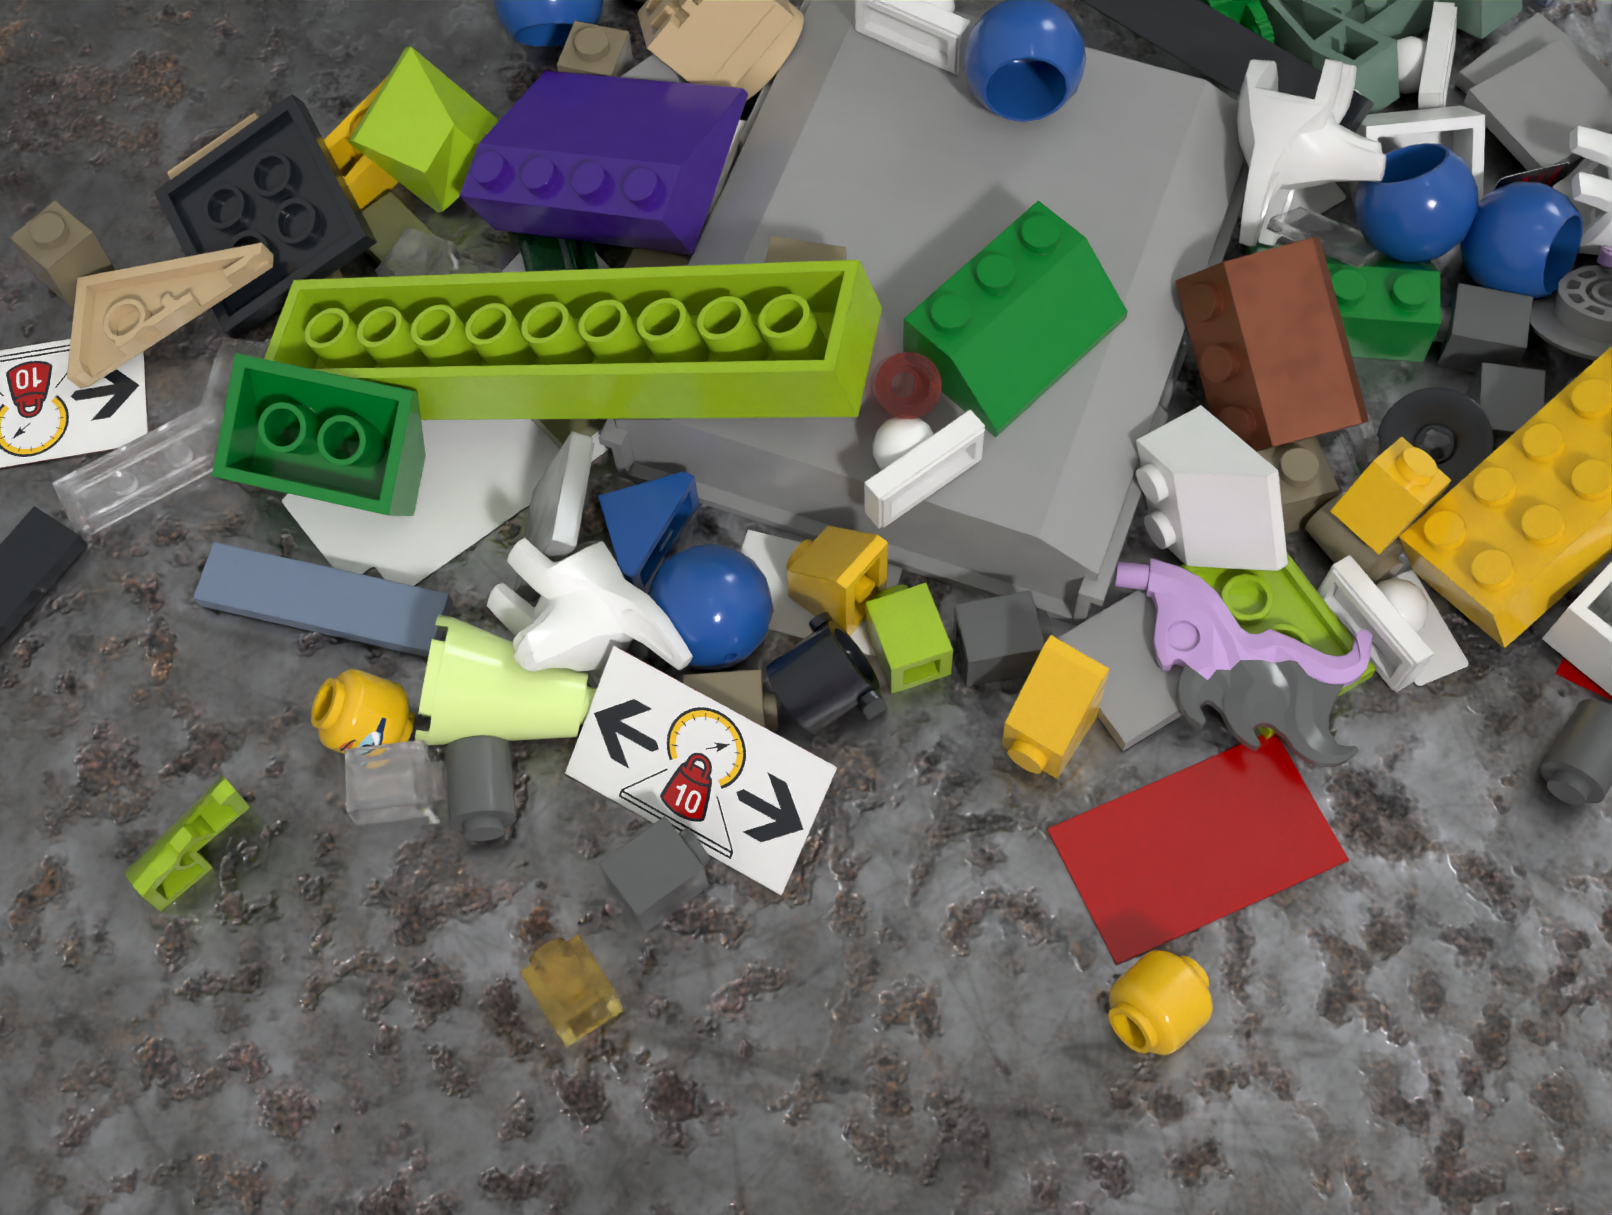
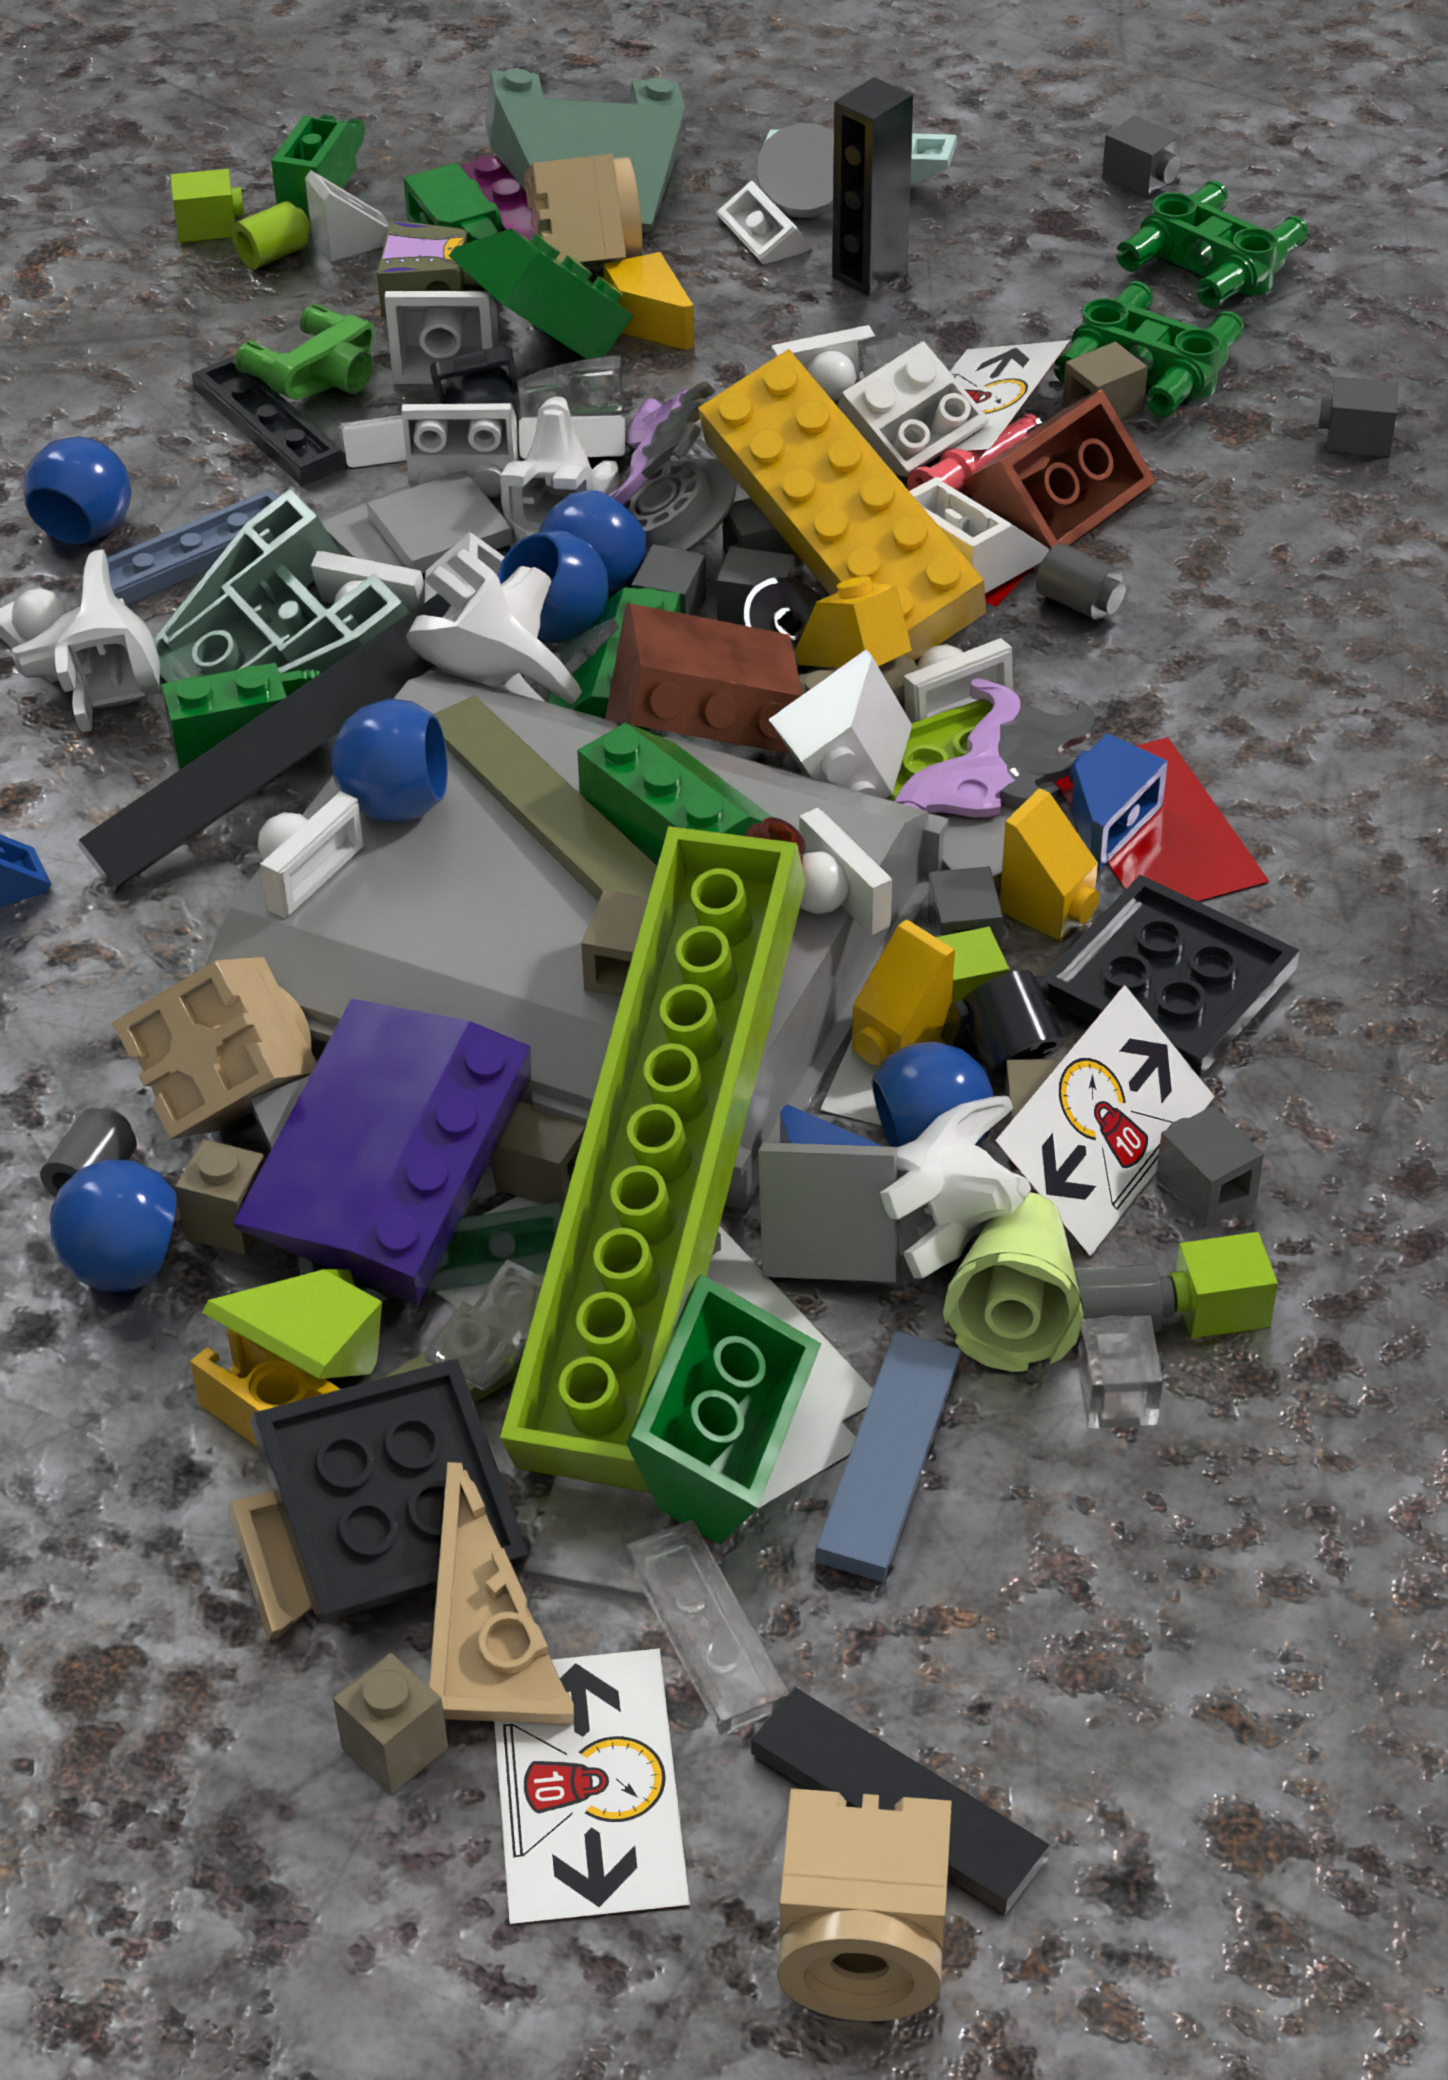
camera: 90 degrees left, 20 degrees down
lime slope [124,775,251,912] -> none
yellow head [311,668,415,762] -> none
clear yellow brick [519,934,624,1048] -> none
yellow head [1108,950,1213,1055] -> none
none -> olive tile [434,695,657,902]
none -> black plate [1043,874,1300,1077]
none -> blue slope [1069,733,1168,870]
none -> lime brick [1167,1232,1278,1339]

